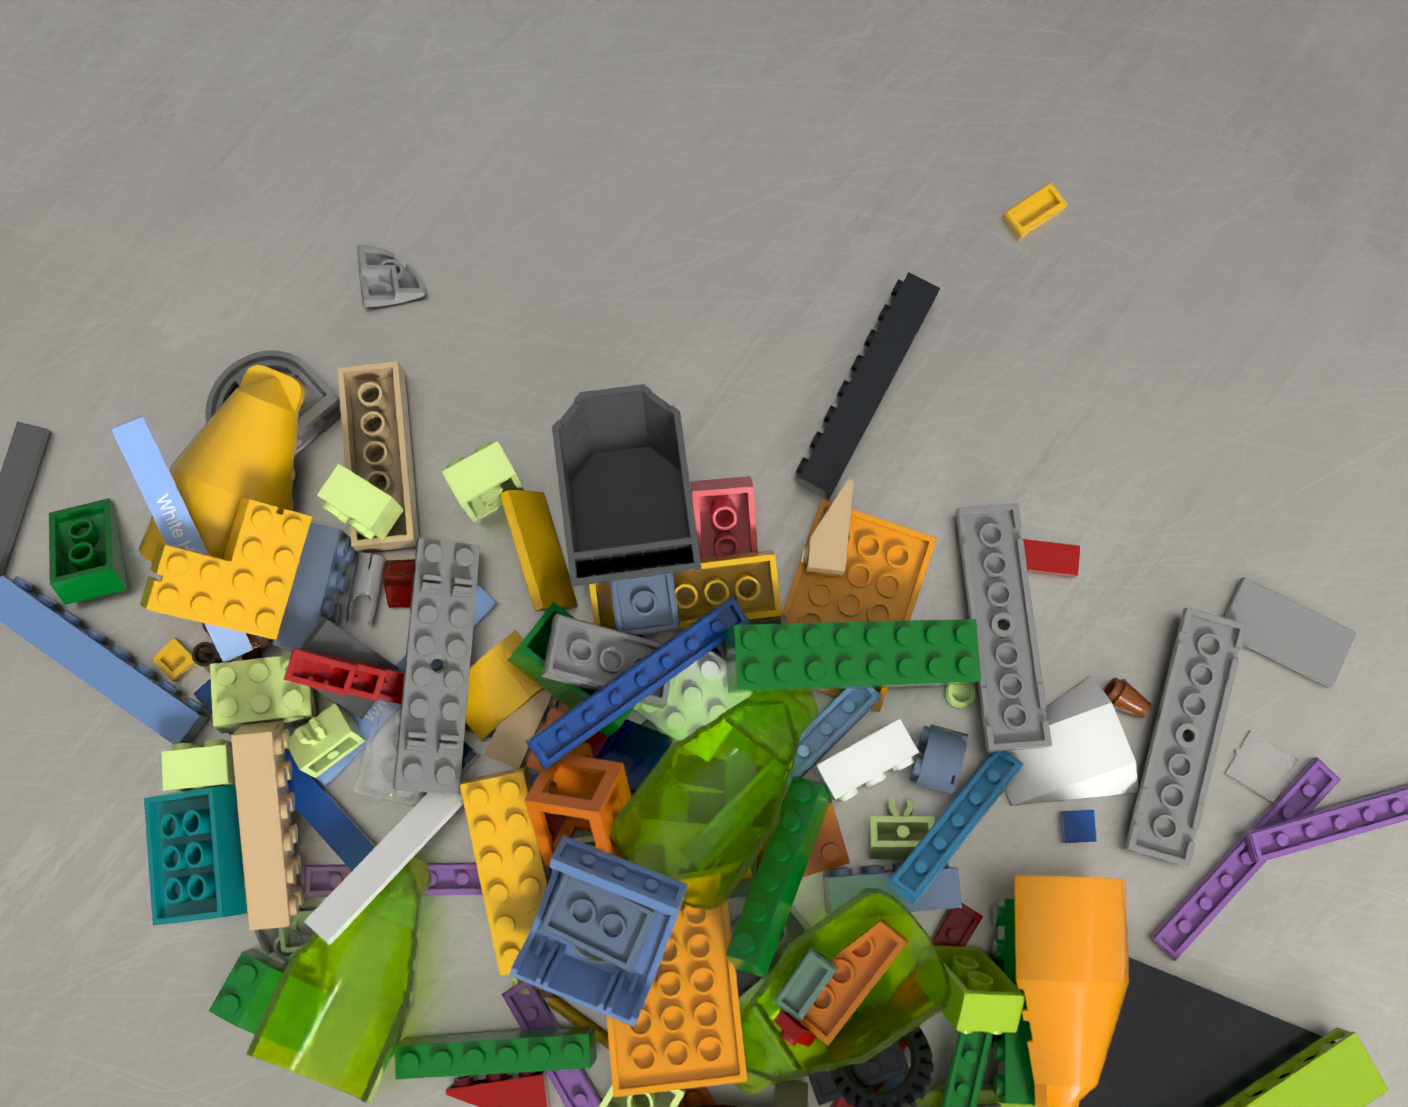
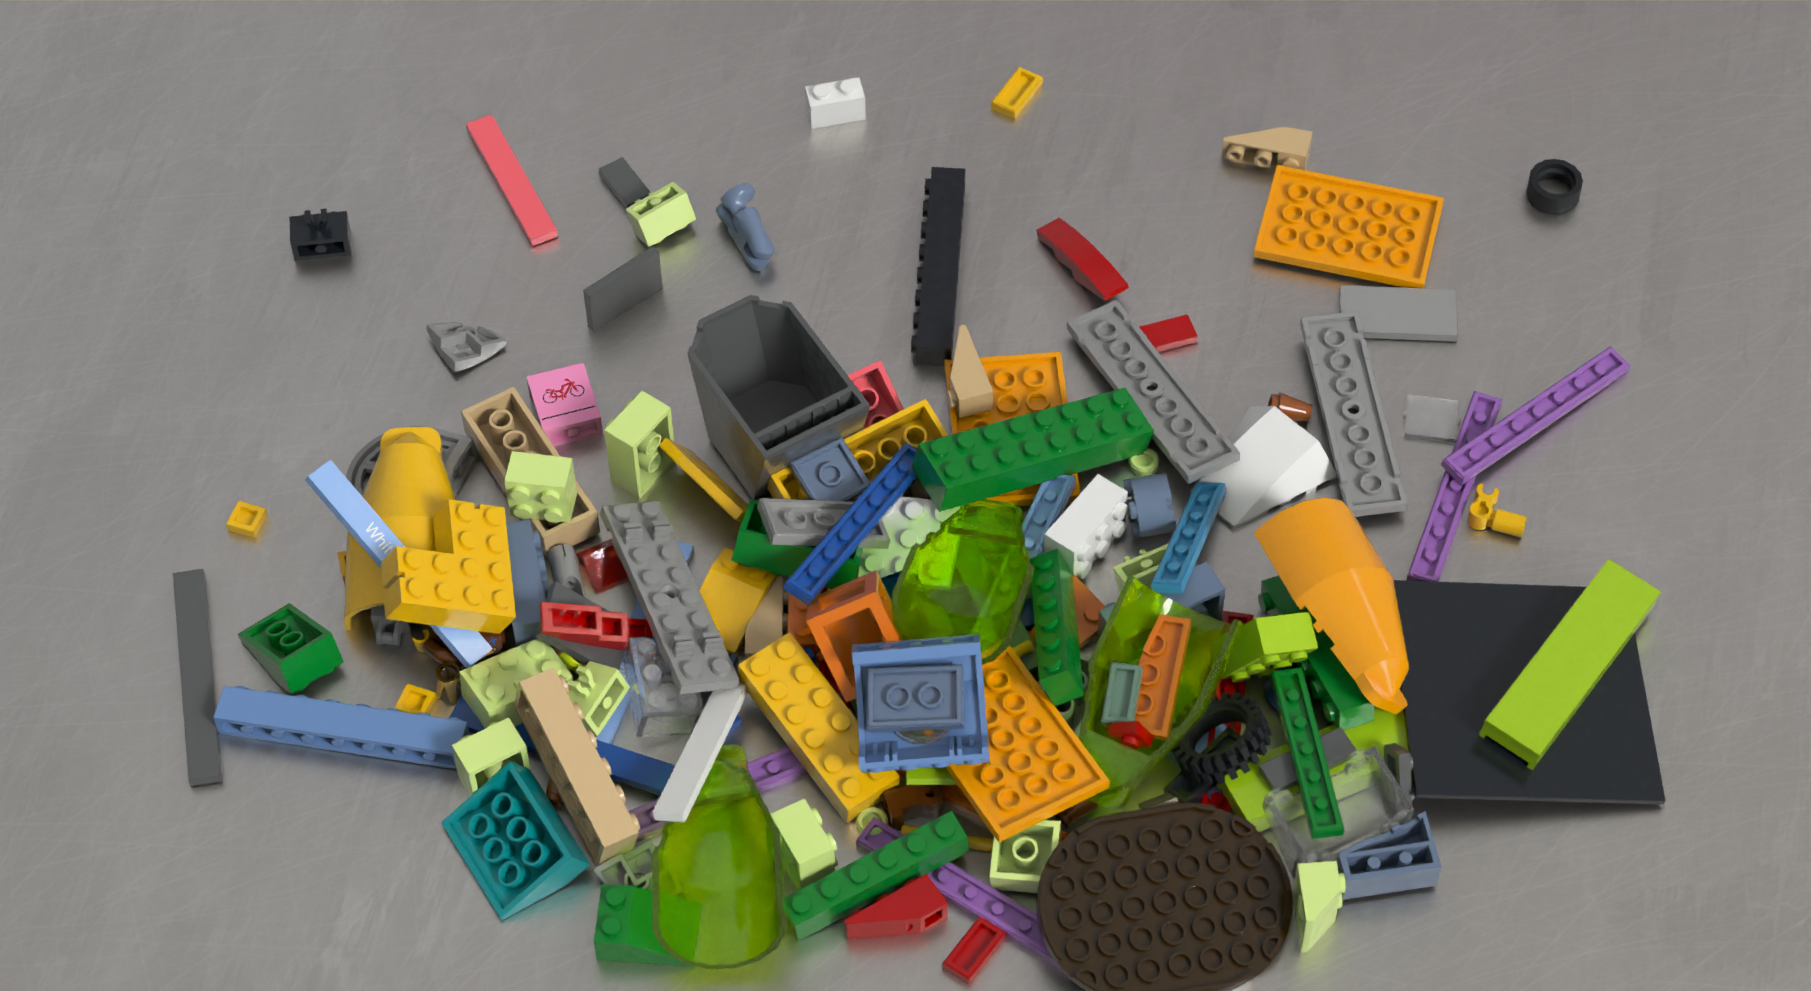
camera: 20 degrees left, 25 degrees down
none -> yellow tile [226,501,268,538]
none -> black brick [289,209,352,261]
none -> coral tile [466,114,558,246]
none -> bright pink panel [526,362,603,447]
none -> dark grey tile [583,247,663,332]
none -> dark grey tile [599,157,650,208]
none -> yellowish green brick [625,182,696,247]
none -> sand blue piece [716,183,775,271]
none -> yellowish green brick [770,798,838,890]
none -> white brick [805,77,866,129]
none -> red slope [1036,218,1129,301]
none -> tan slope [1221,126,1313,170]
none -> light orange plate [1253,165,1444,288]
none -> yellow bar [1467,483,1527,538]

